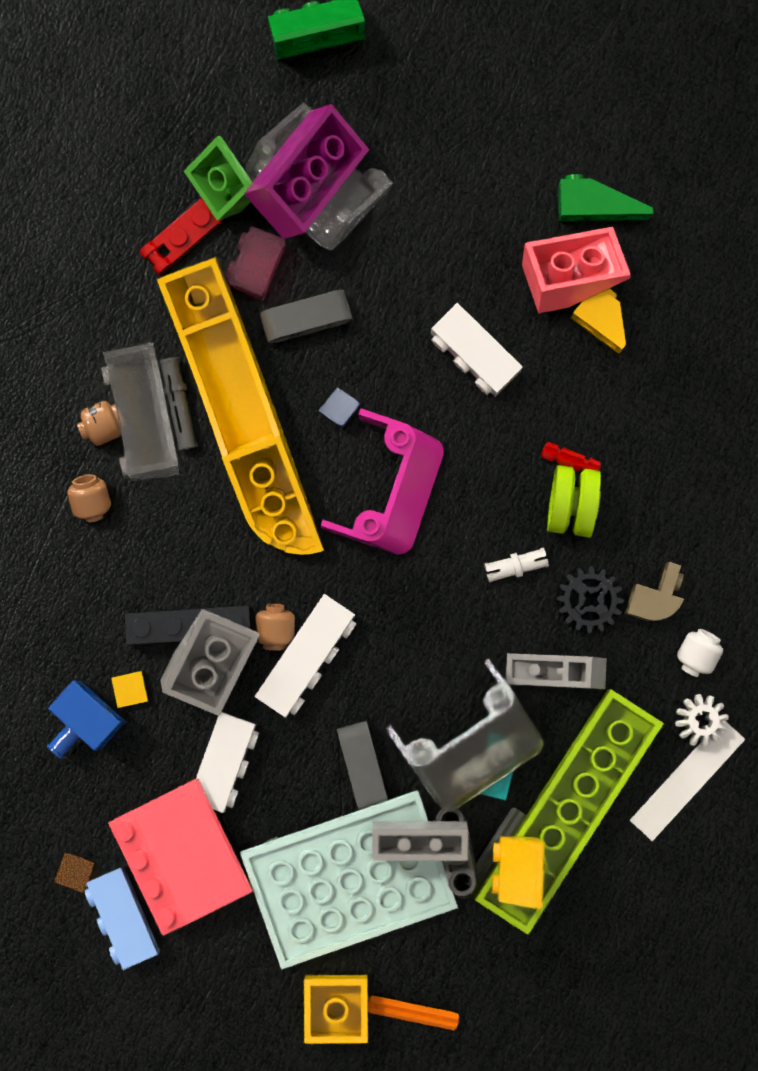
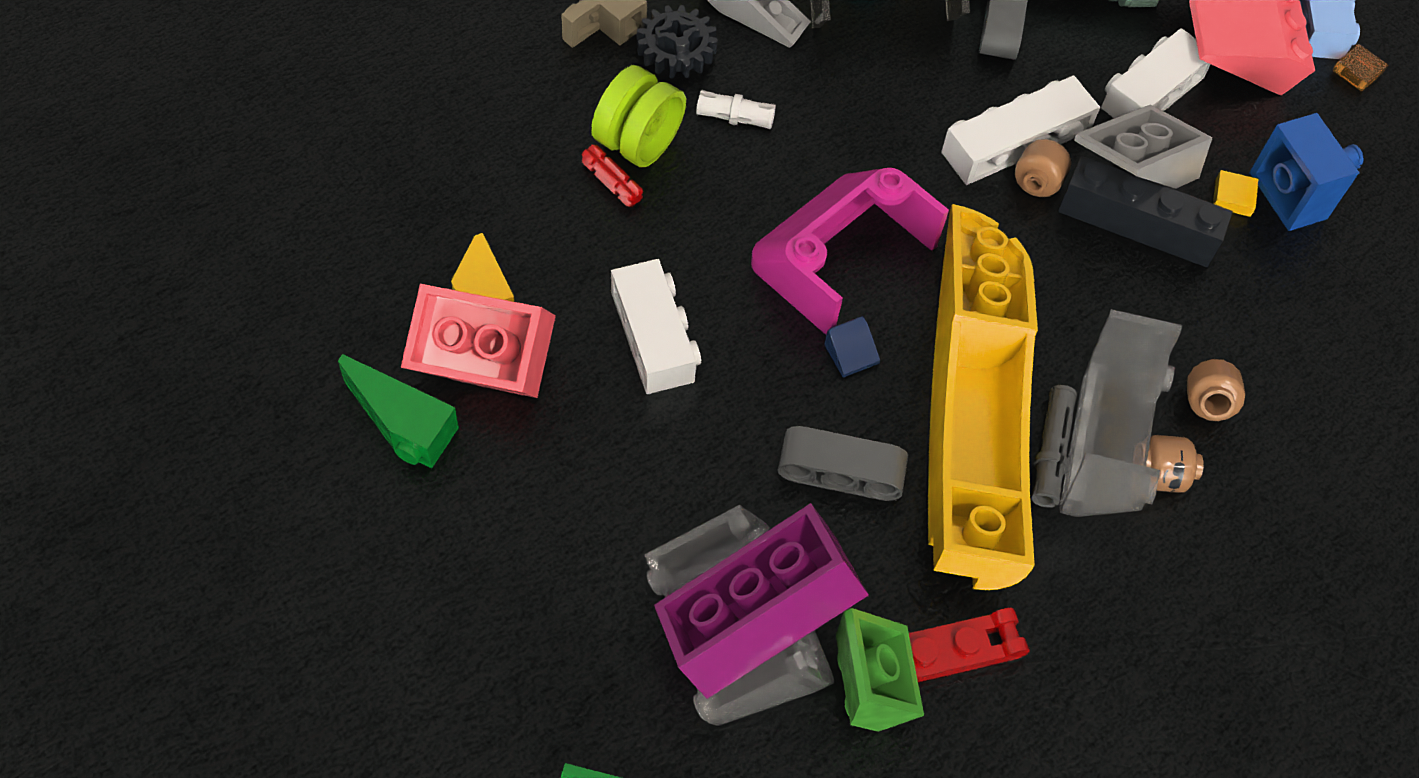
camera: 155 degrees left, 25 degrees down
clear pink brick [225,226,286,301] -> none

